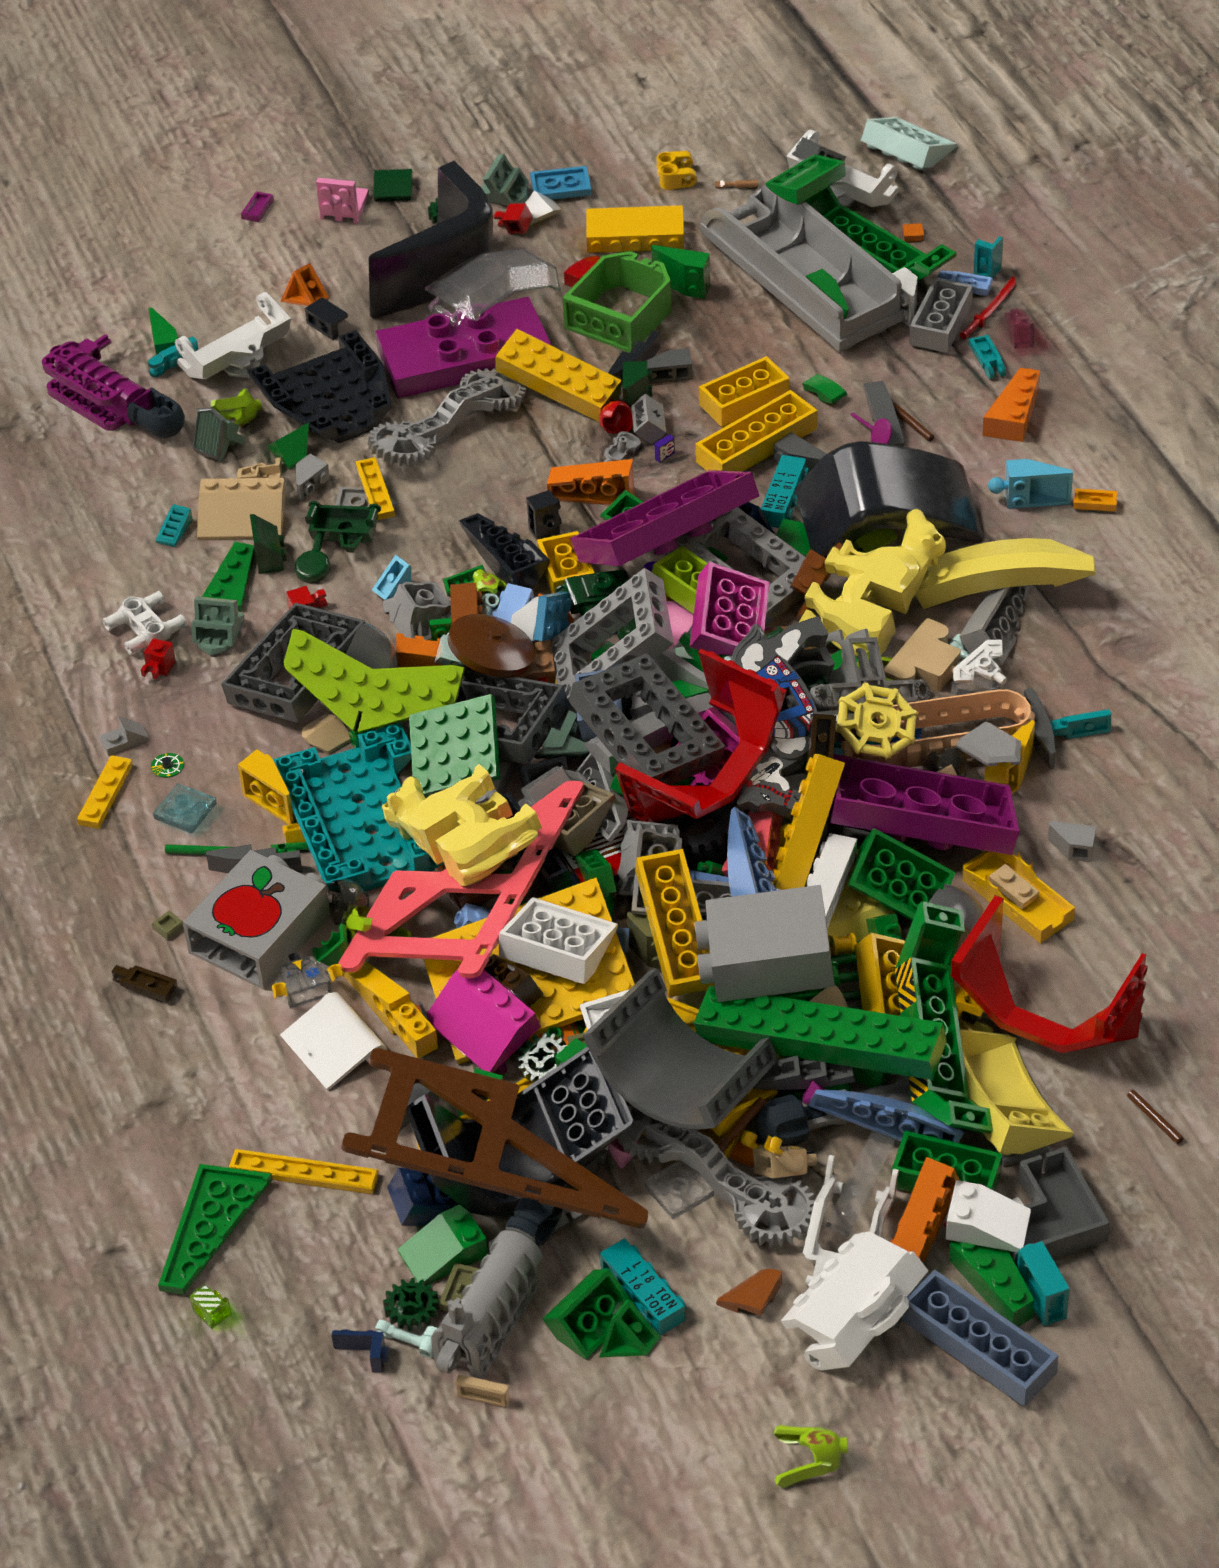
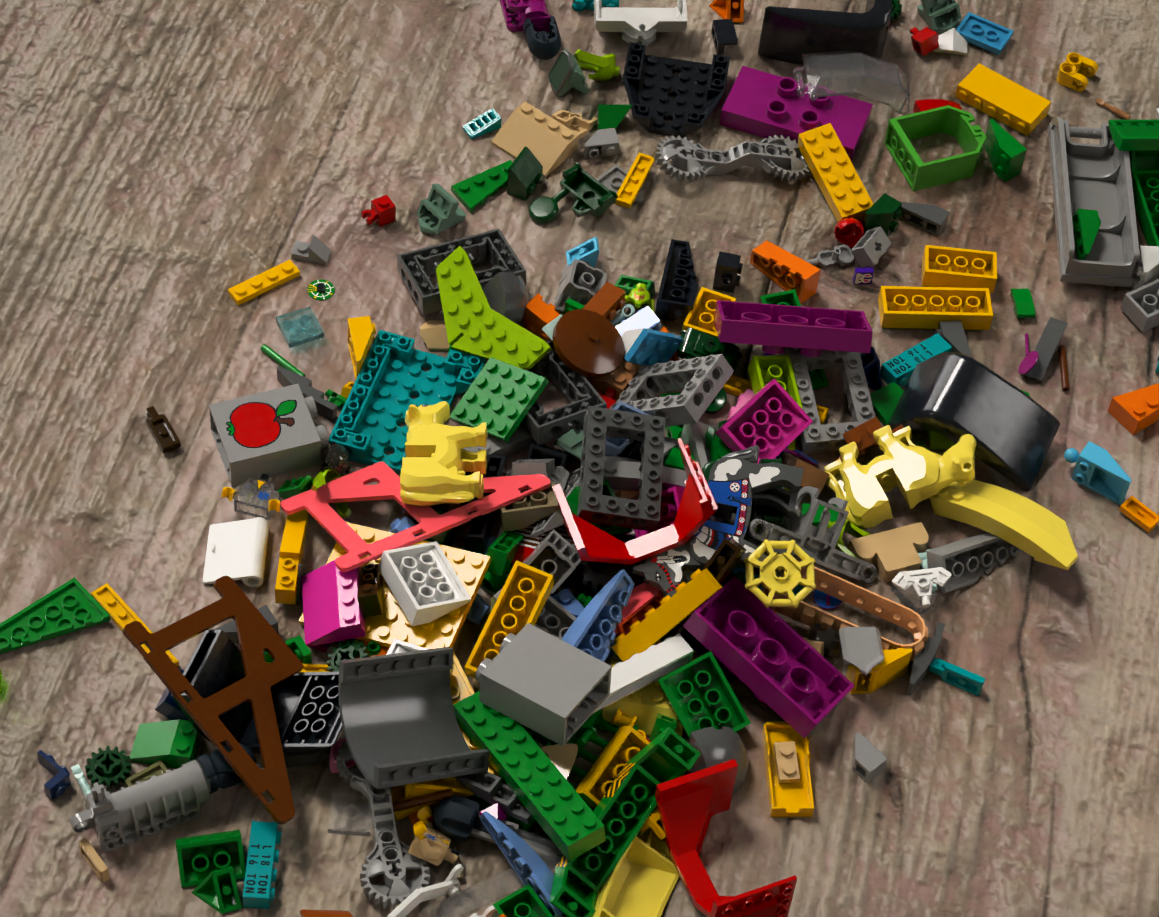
camera: 30 degrees right, 5 degrees up
white piece [102,591,187,655] -> none
olive tile [152,911,184,940] -> none
red brick [286,586,328,609] -> none
black slope [608,331,661,385] -> none

